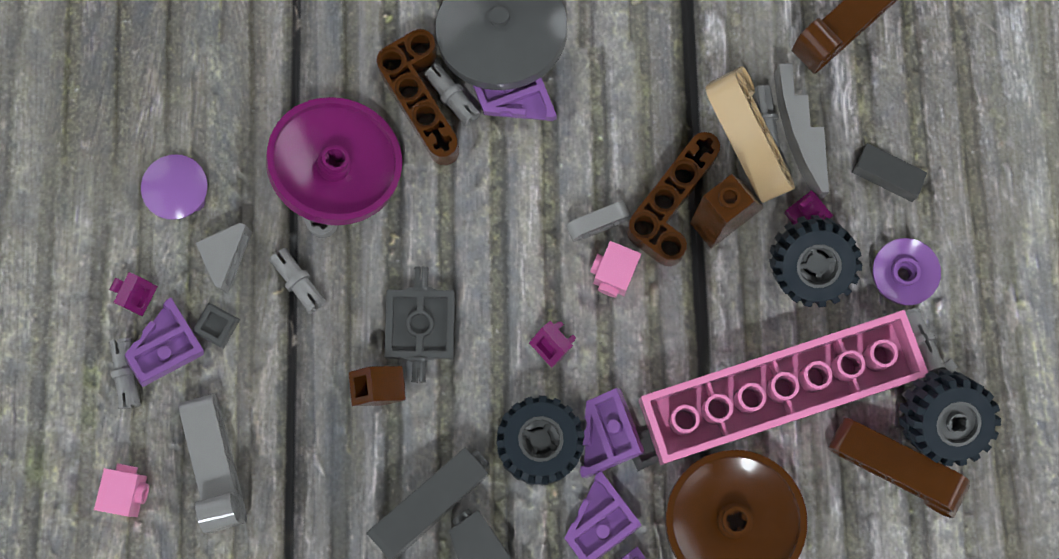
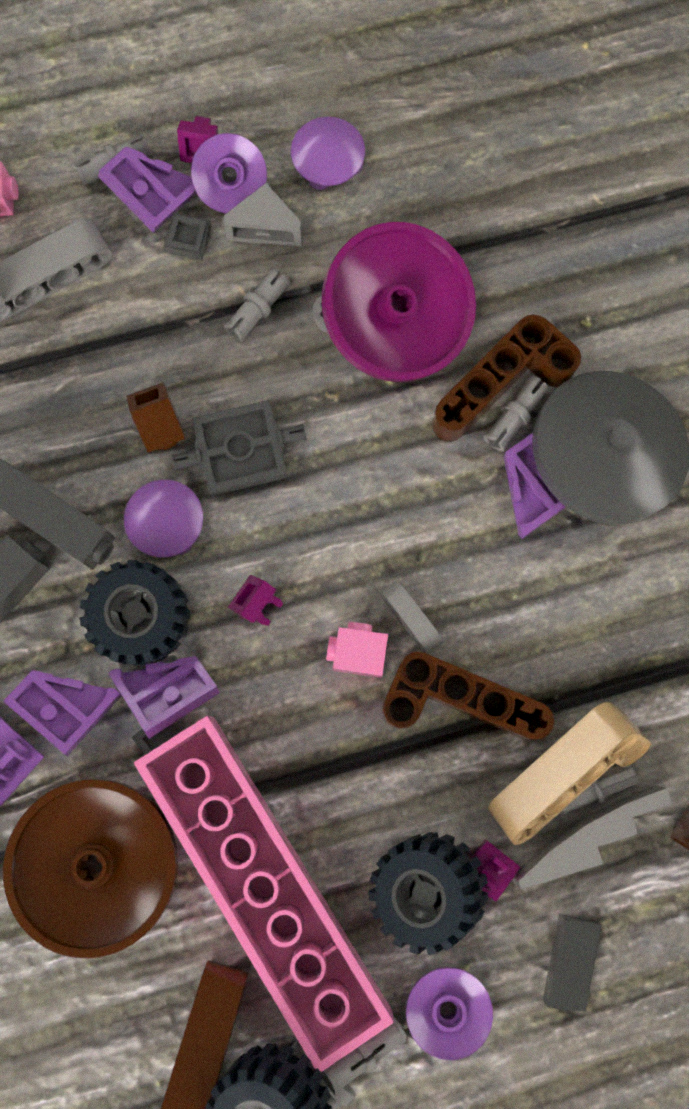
camera: 75 degrees right, 0 degrees up
reddish brown slope [690,174,764,249] -> none
none -> medium lavender dish [124,480,203,558]
none -> medium lavender dish [191,133,267,213]

